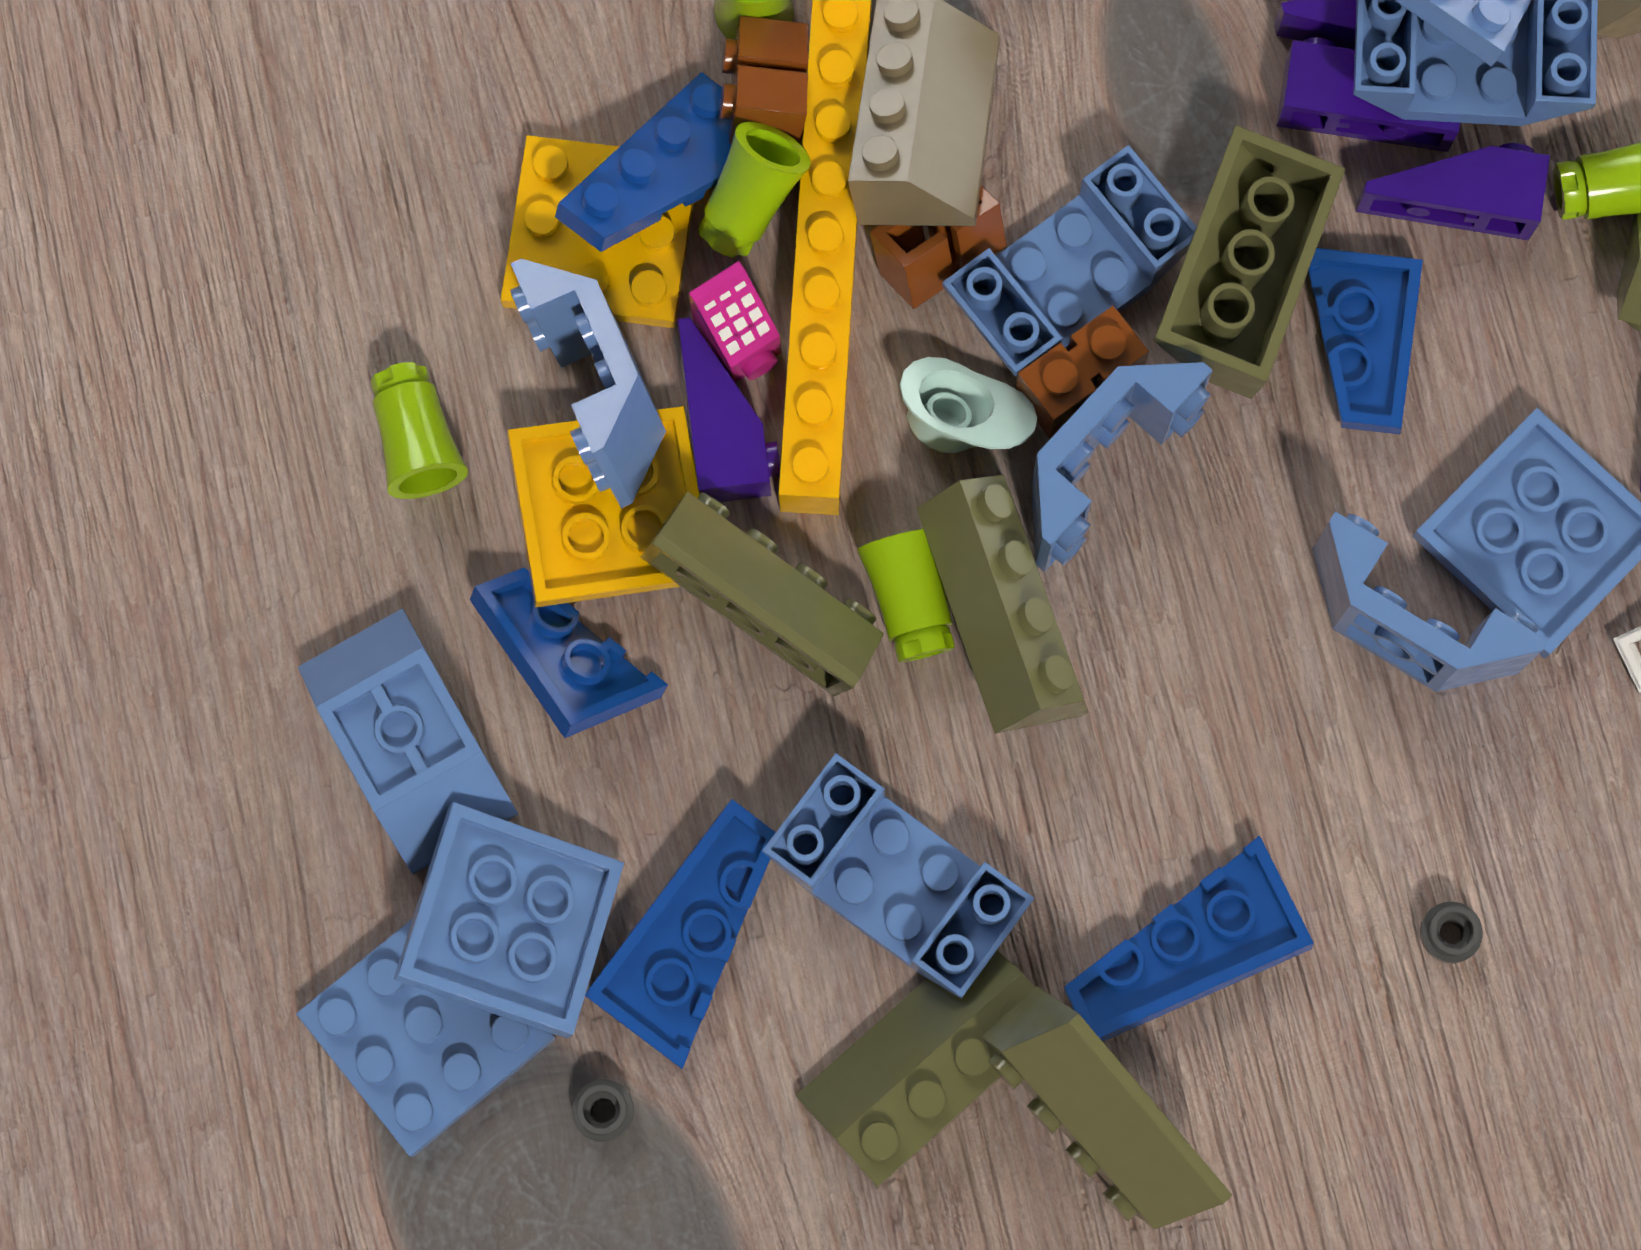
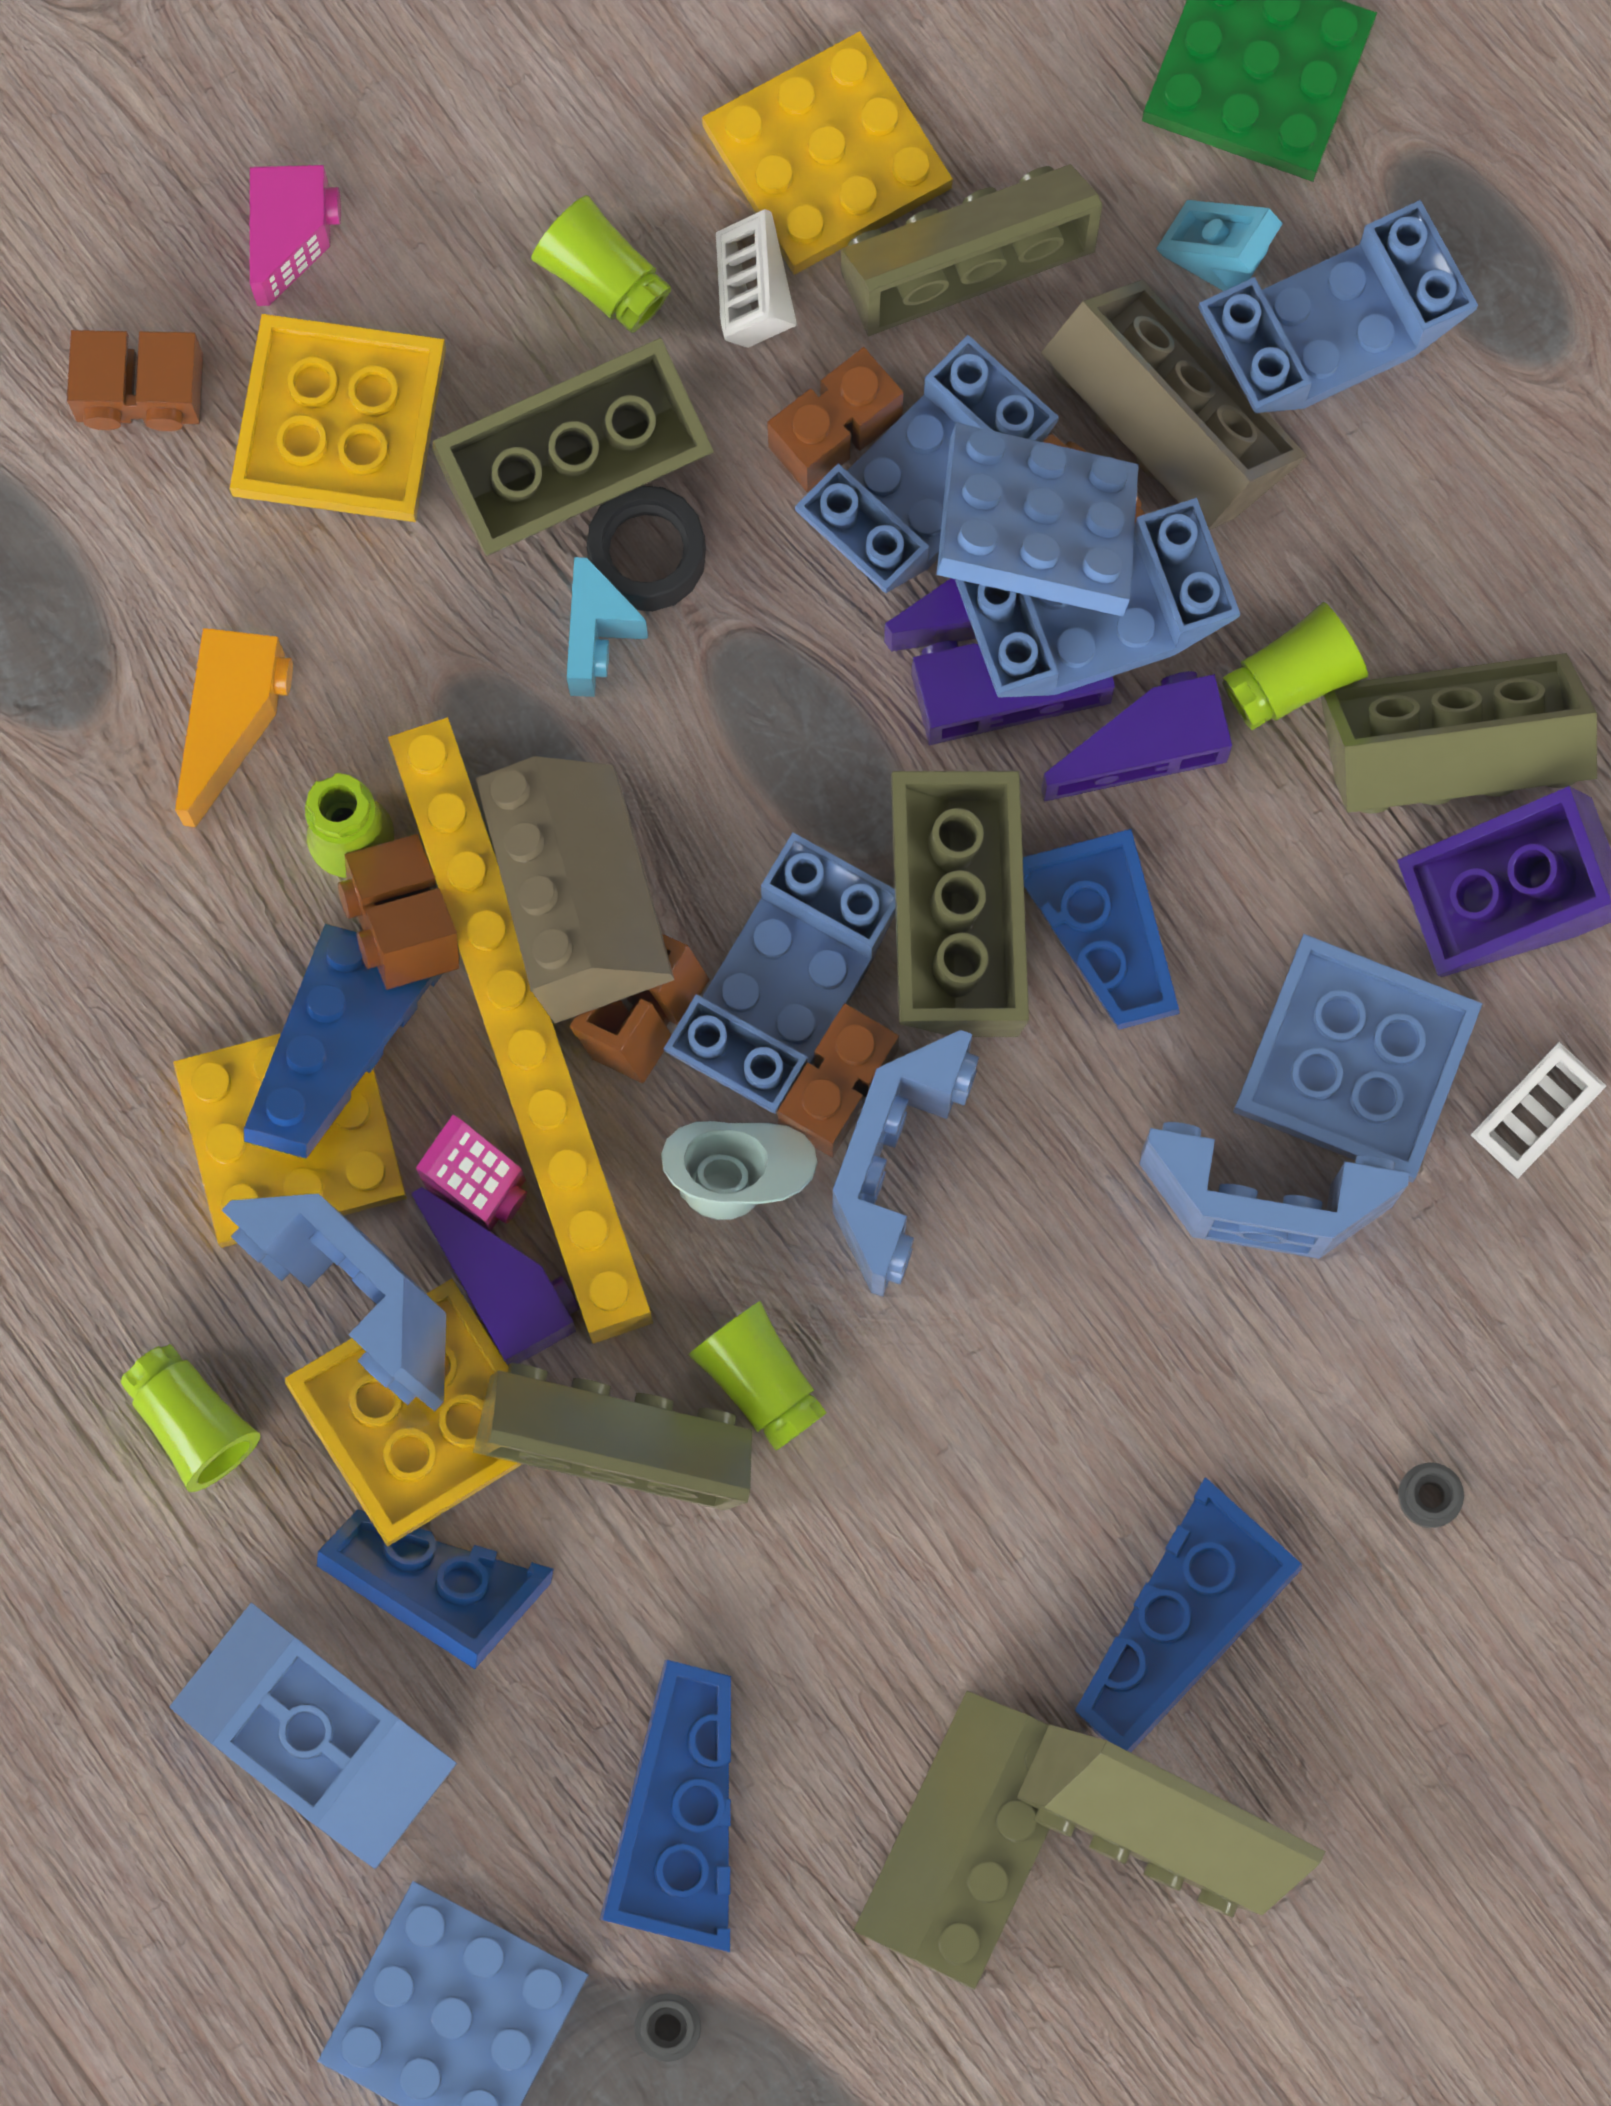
camera: 25 degrees left, 0 degrees up
medium blue plate [393,802,624,1038] -> none
lime plant [698,122,811,258] -> none
medium blue slope [762,753,1034,999] -> none
olive slope [916,475,1089,734] -> none

